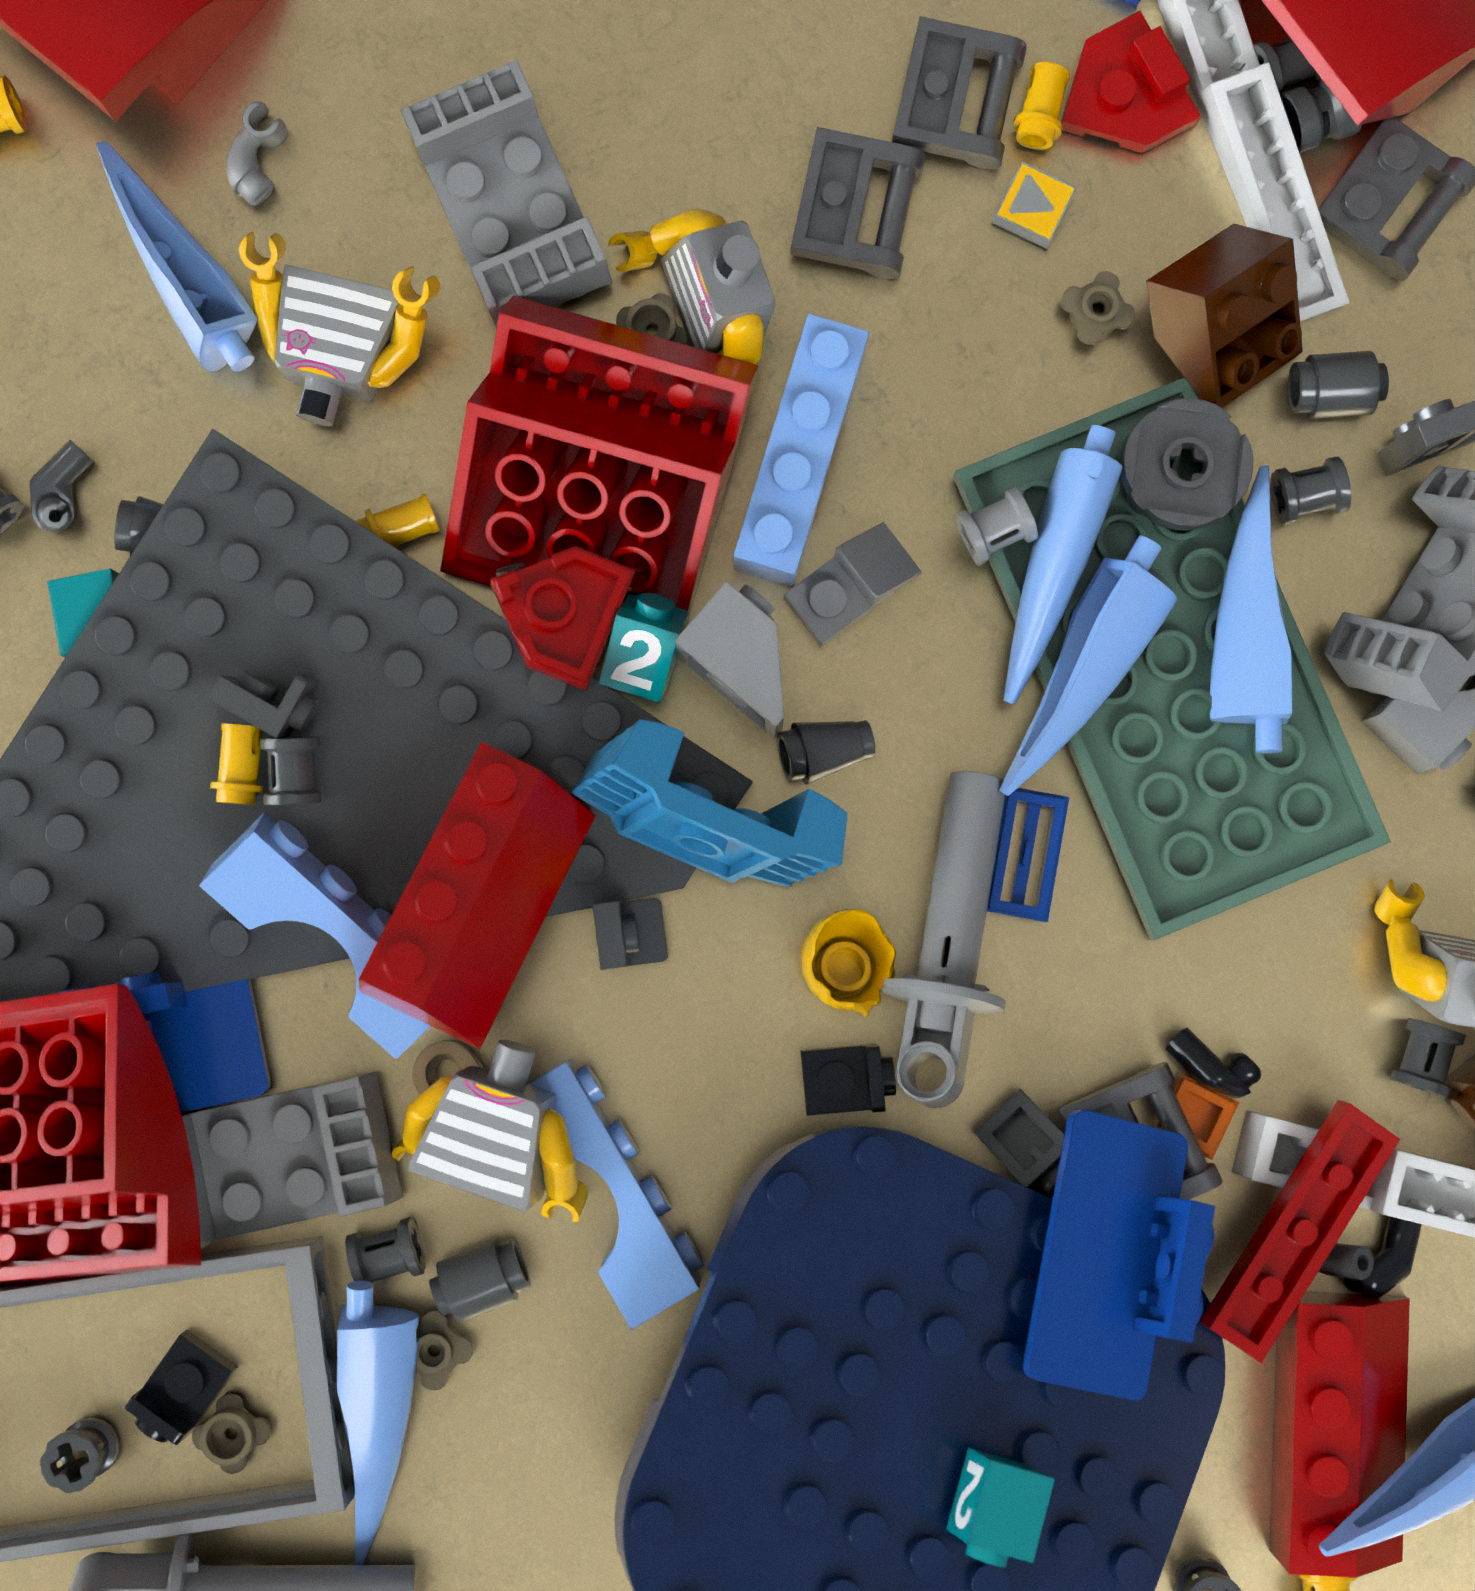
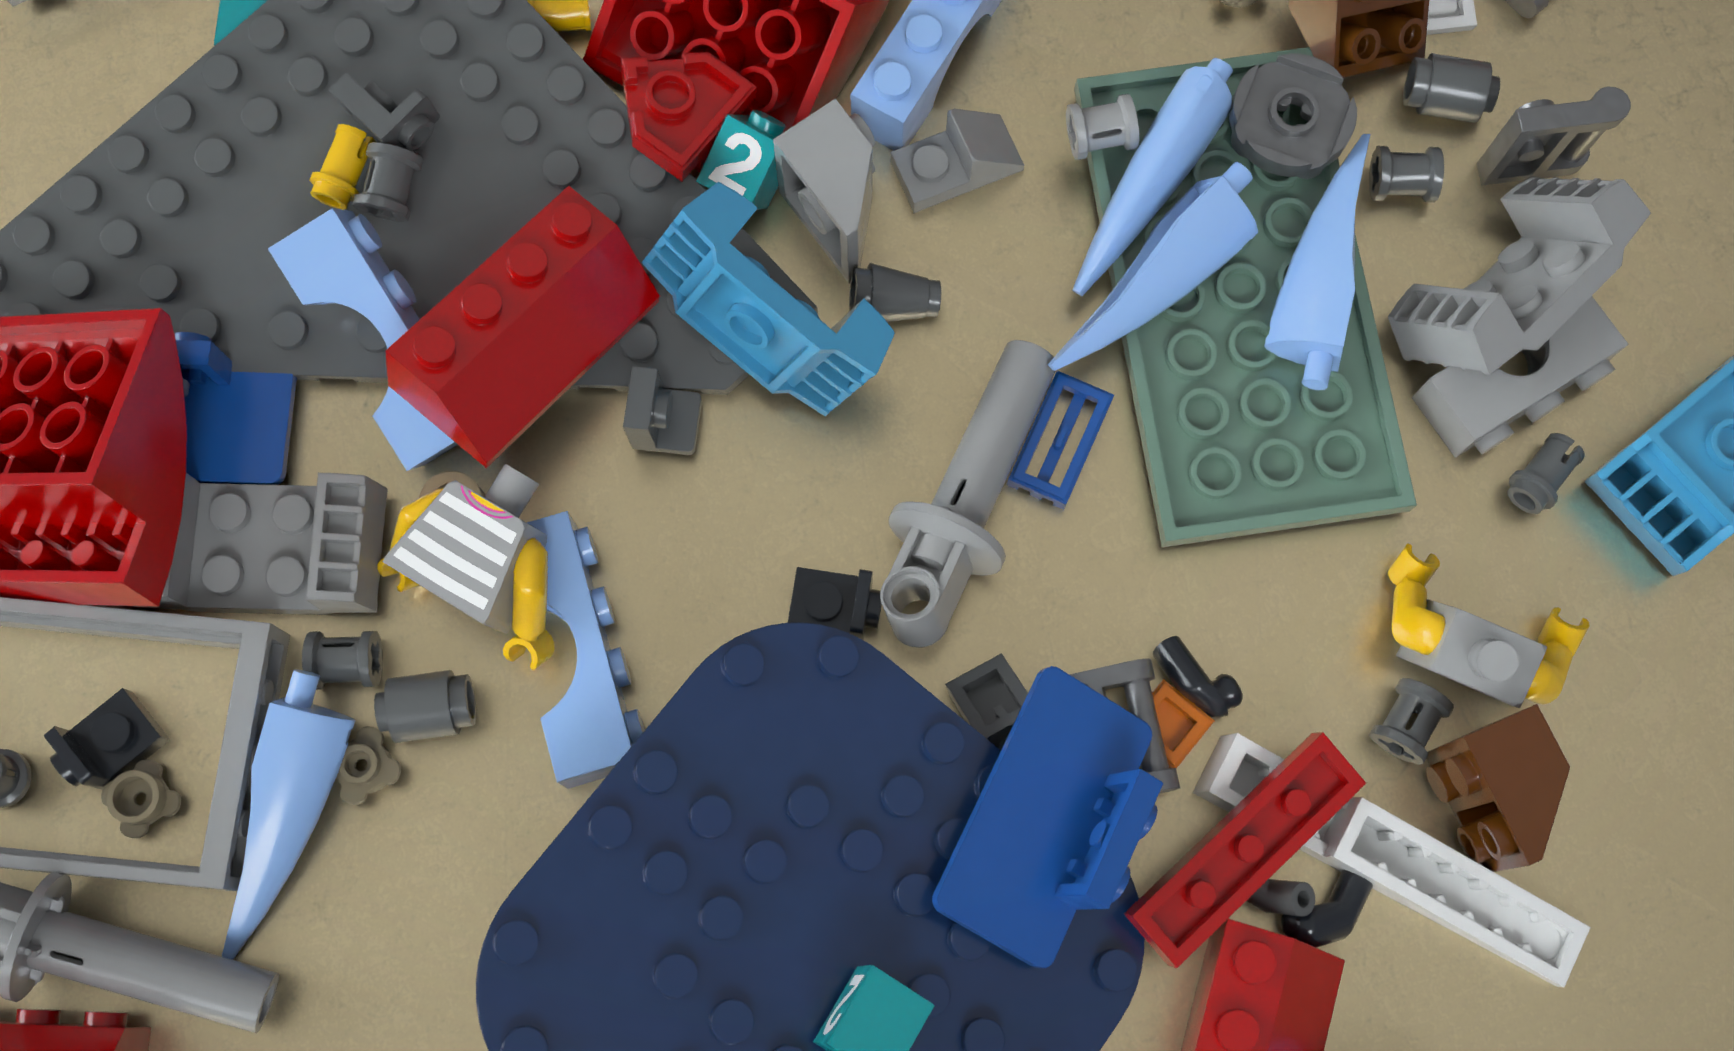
camera: 10 degrees right, 10 degrees down
yellow hair [800,909,896,1017] -> none

